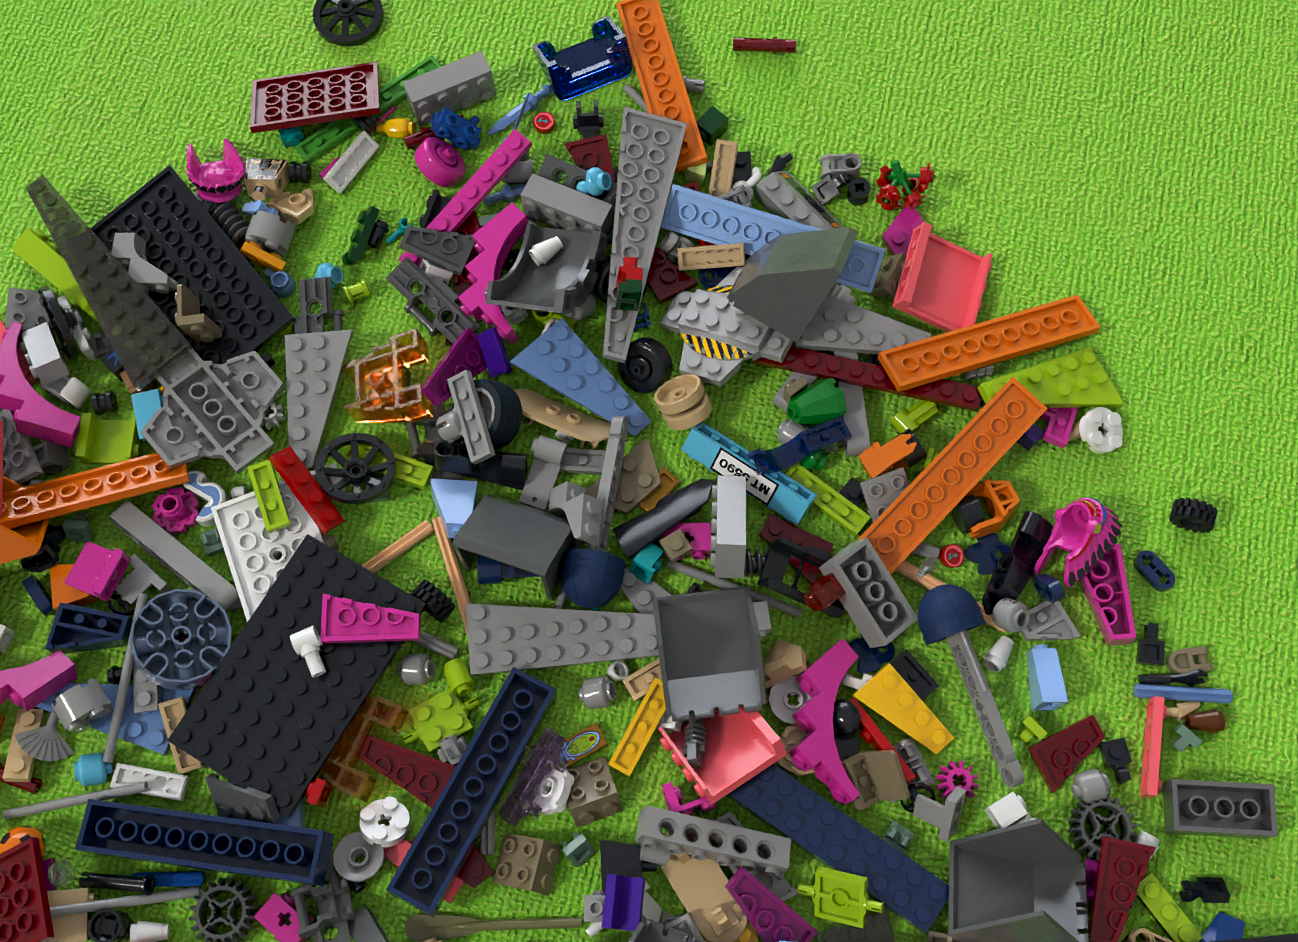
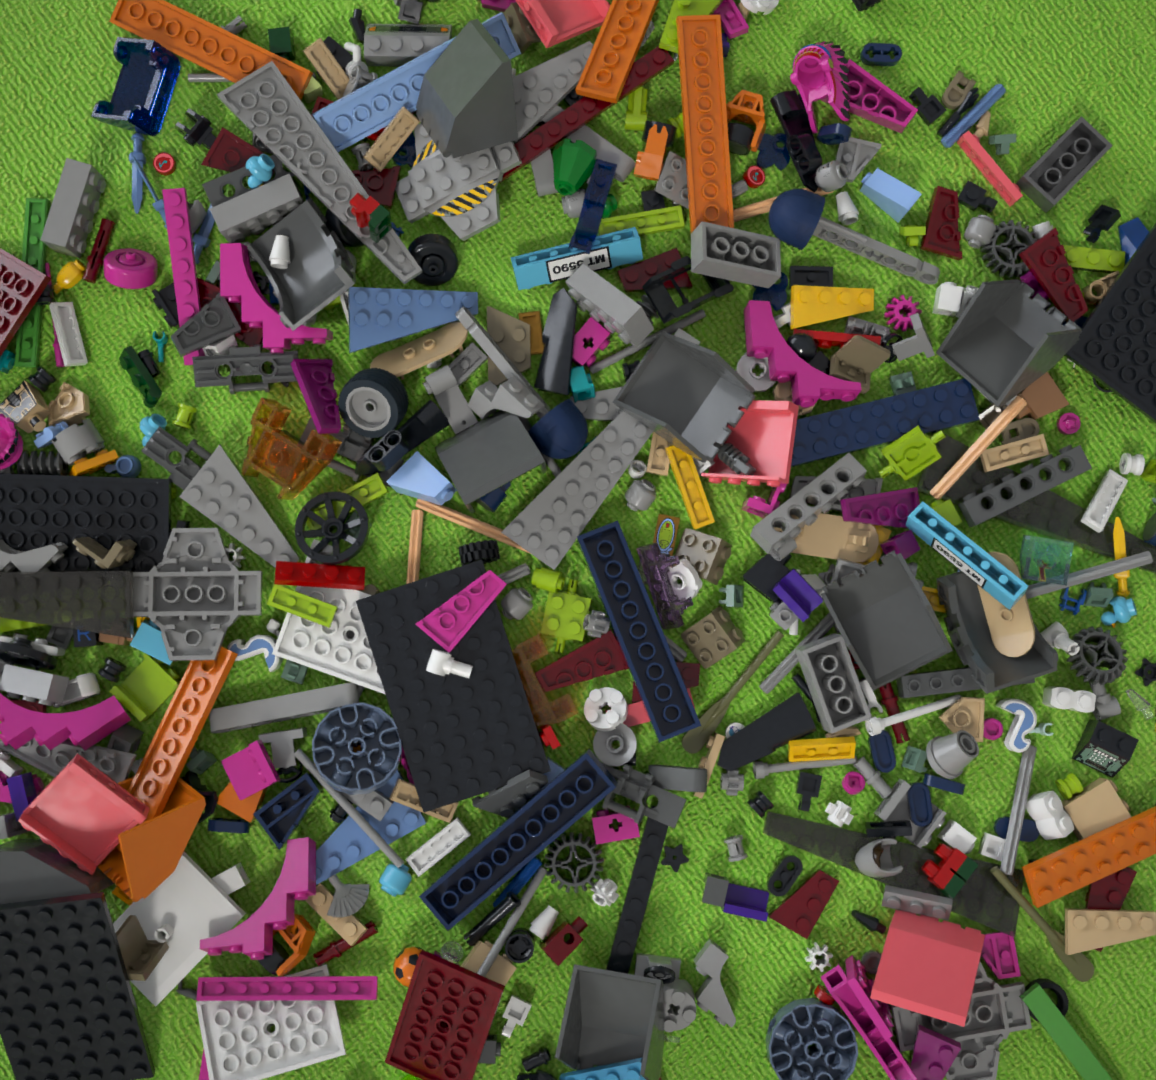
camera: 55 degrees left, 15 degrees up
light grey piece [3,781,149,820] -> none
light grey brick [51,679,113,733] -> none
dark pink plant [152,487,201,535] -> none
blue brick [430,107,481,151] -> none
light grey plate [436,370,495,464] -> none
dark purple panel [477,327,513,378] -> none
tan wheel [654,374,713,430] -> none
white tile [659,231,679,253] -> none
dark tan plate [659,529,692,562] -> none
tan plate [763,639,807,689] -> none
dark tan plate [783,376,808,403] -> none
clear red brick [803,572,846,612] -> none
clear bar [917,556,938,578] -> none
reddish brown cone [1185,709,1226,734] -> none

